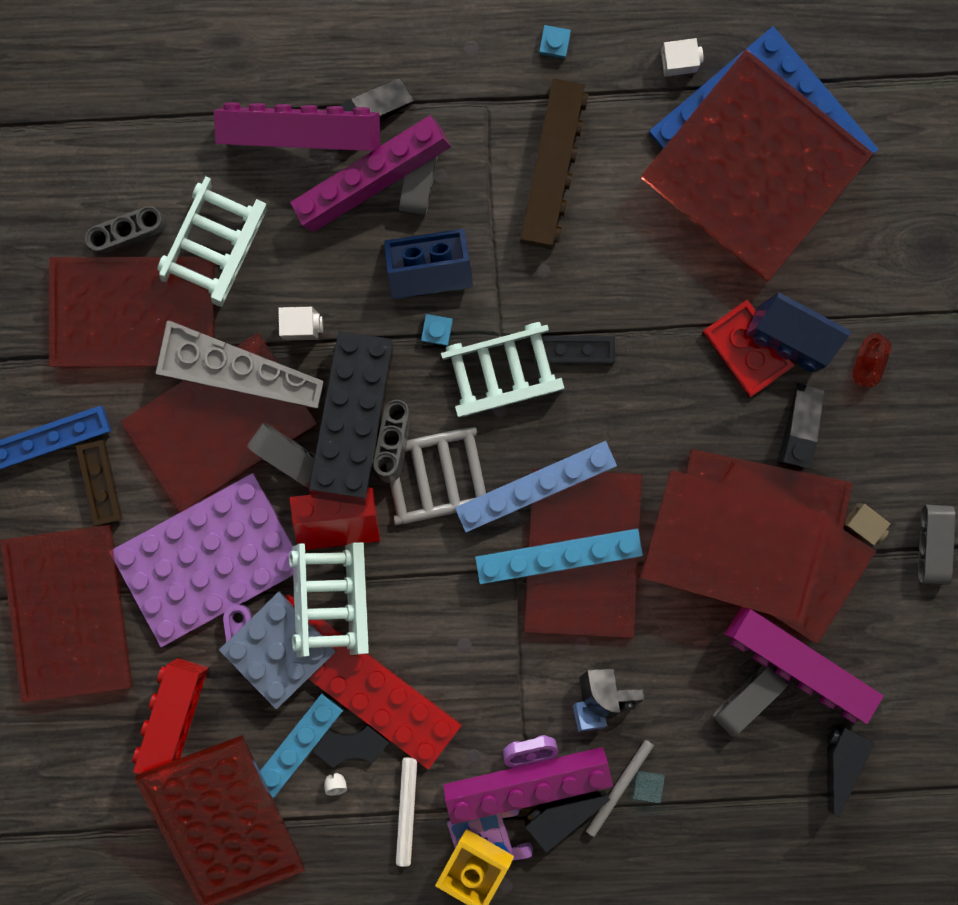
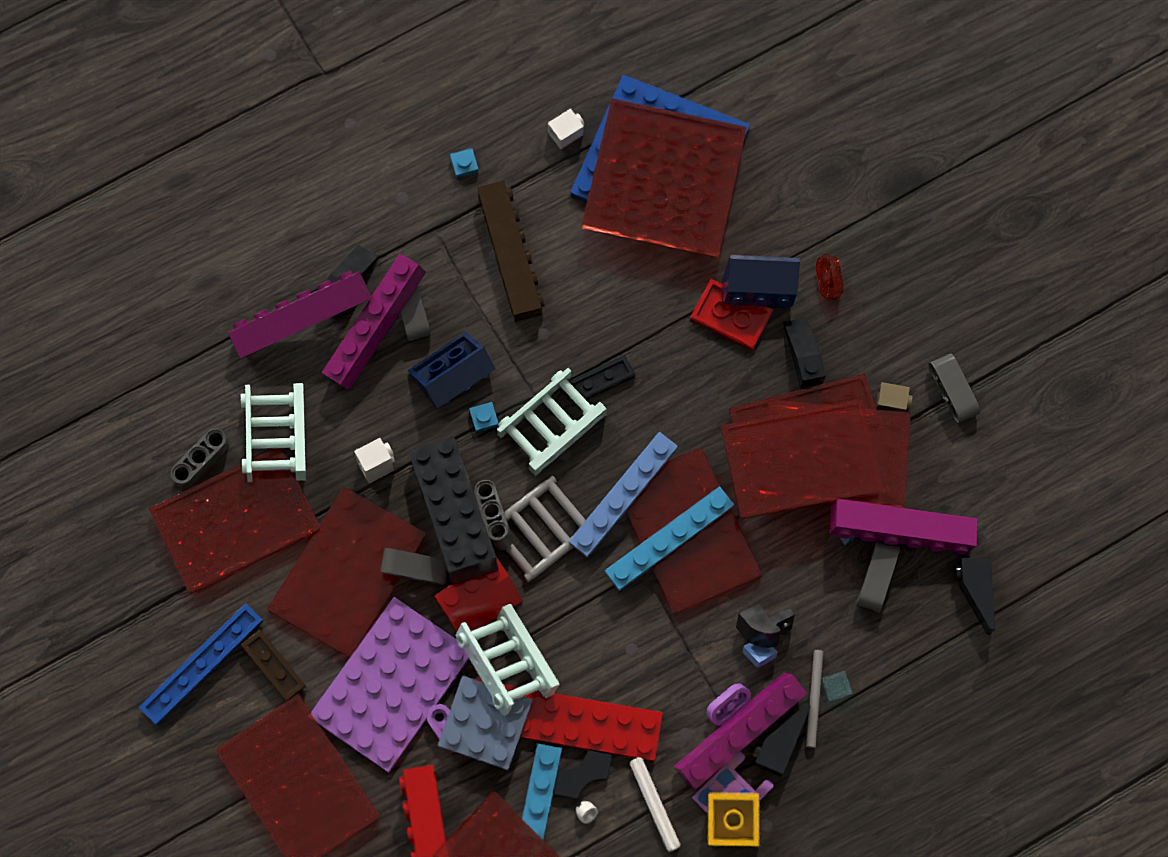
camera: 30 degrees left, 15 degrees down
light grey wing [156,321,324,409] -> none

